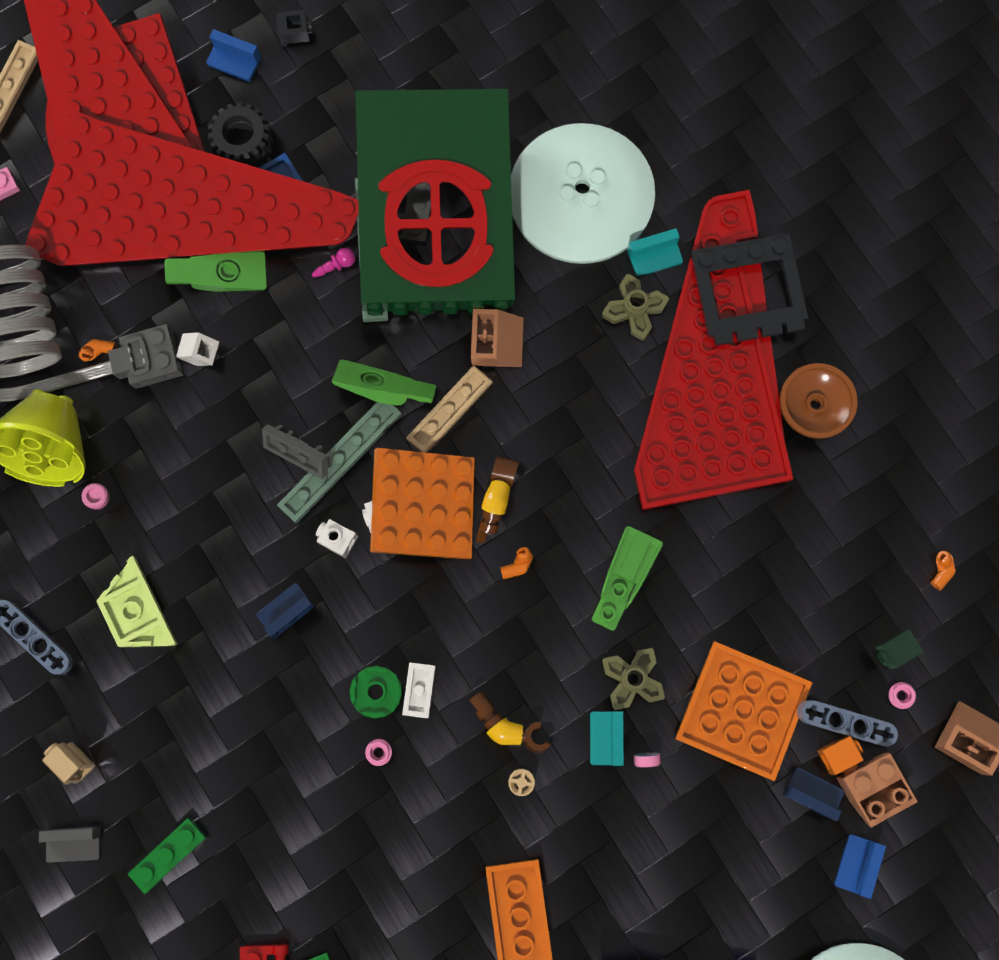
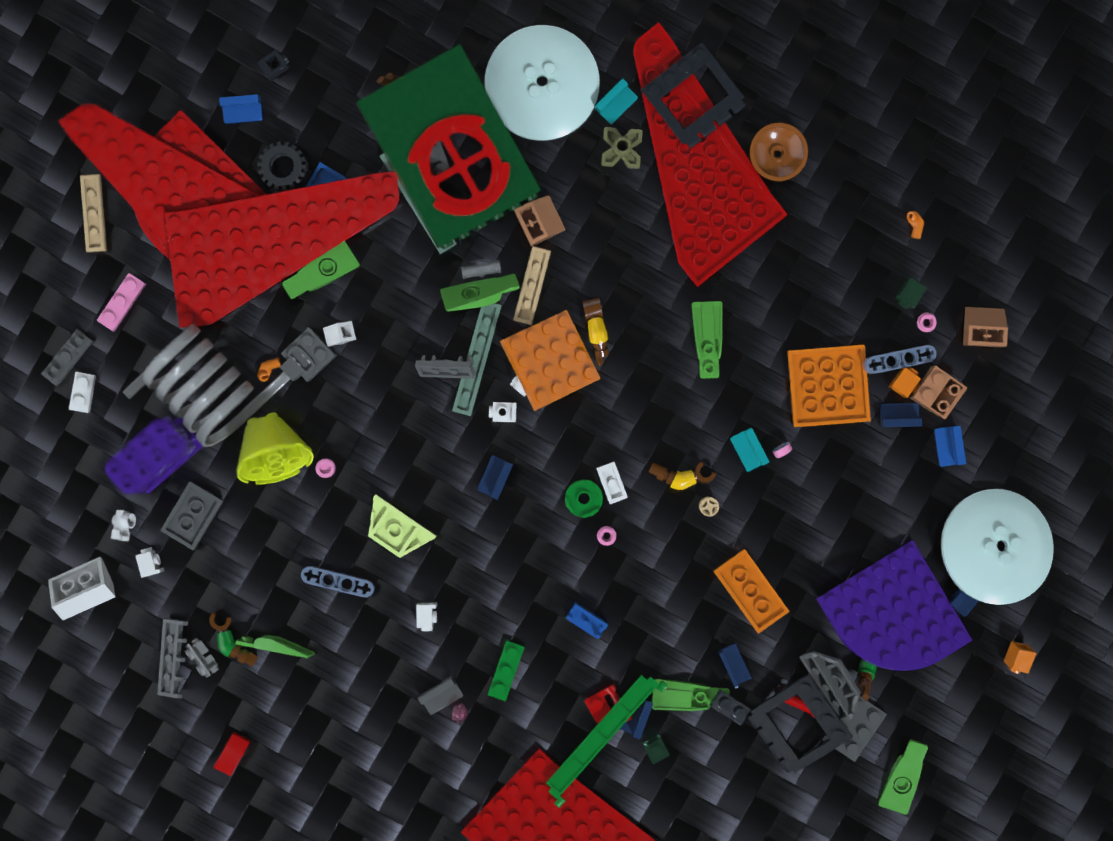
camera: 30 degrees left, 10 degrees up
tan brick [42,742,95,785] -> none
dark pink bar [312,248,356,277] -> none
orange arm [500,547,533,579] -> none
olive plant [602,648,665,710] -> none
none -> white brick [416,603,437,631]
none -> clear pink plate [452,704,467,723]
none -> clear pin [461,261,501,279]
none -> blue hinge [565,602,608,639]

